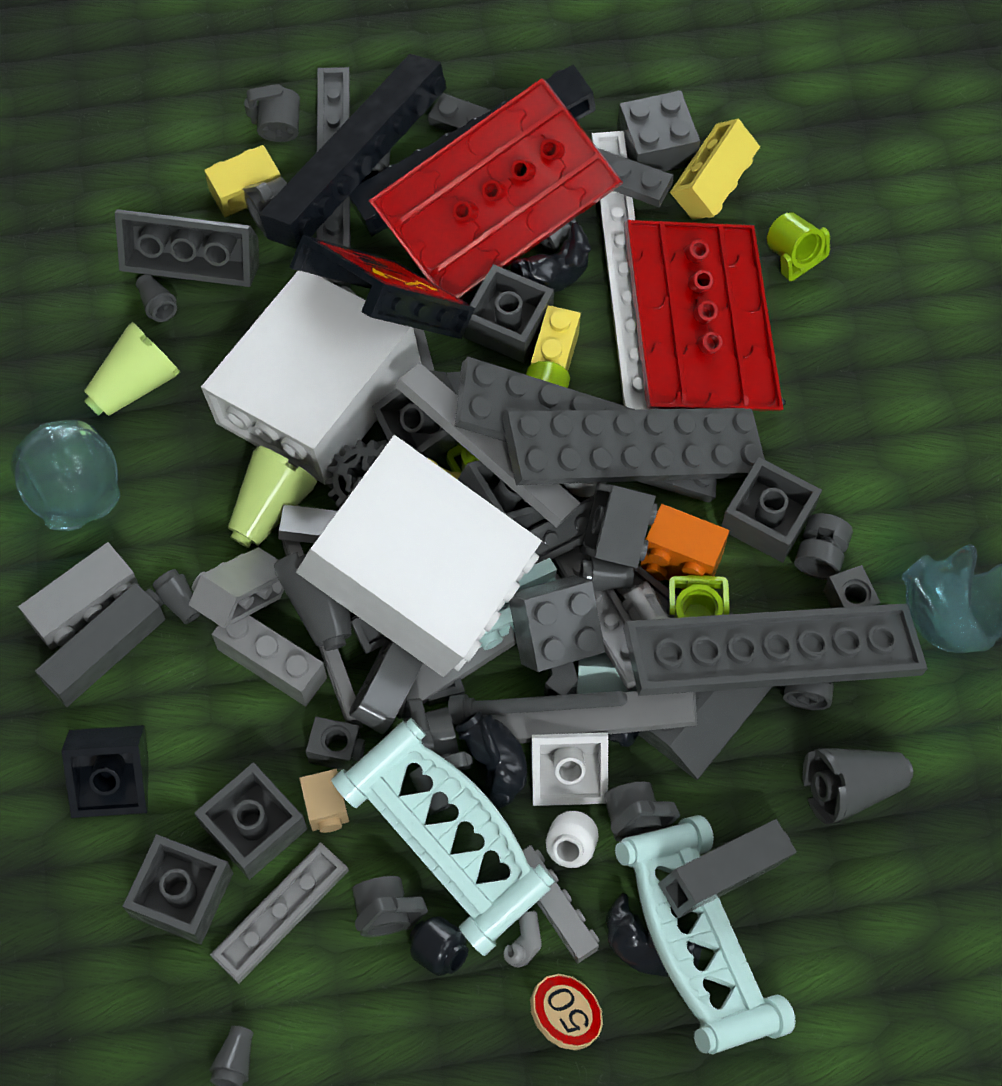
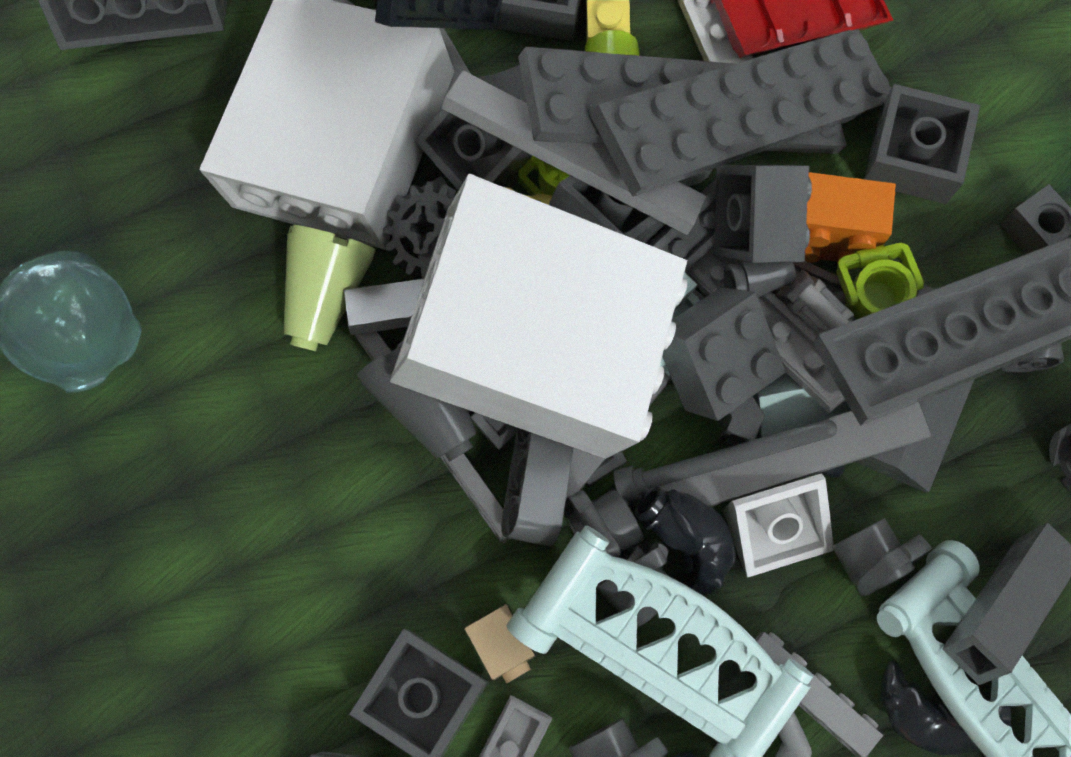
camera: 10 degrees left, 10 degrees up
light grey brick [18,542,139,651] -> none
dark grey brick [35,582,166,707] -> none
black slope [61,725,149,818] -> none
yellowish green cone [84,322,180,416] -> none
dark grey cone [136,274,177,322] -> none
dark grey cone [152,569,201,624] -> none
light grey brick [188,547,284,628] -> none
light grey brick [212,615,327,707] -> none
dark grey brick [306,716,366,771] -> none
white head [546,811,599,868] -> none
dark grey wheel [794,513,853,580] -> none

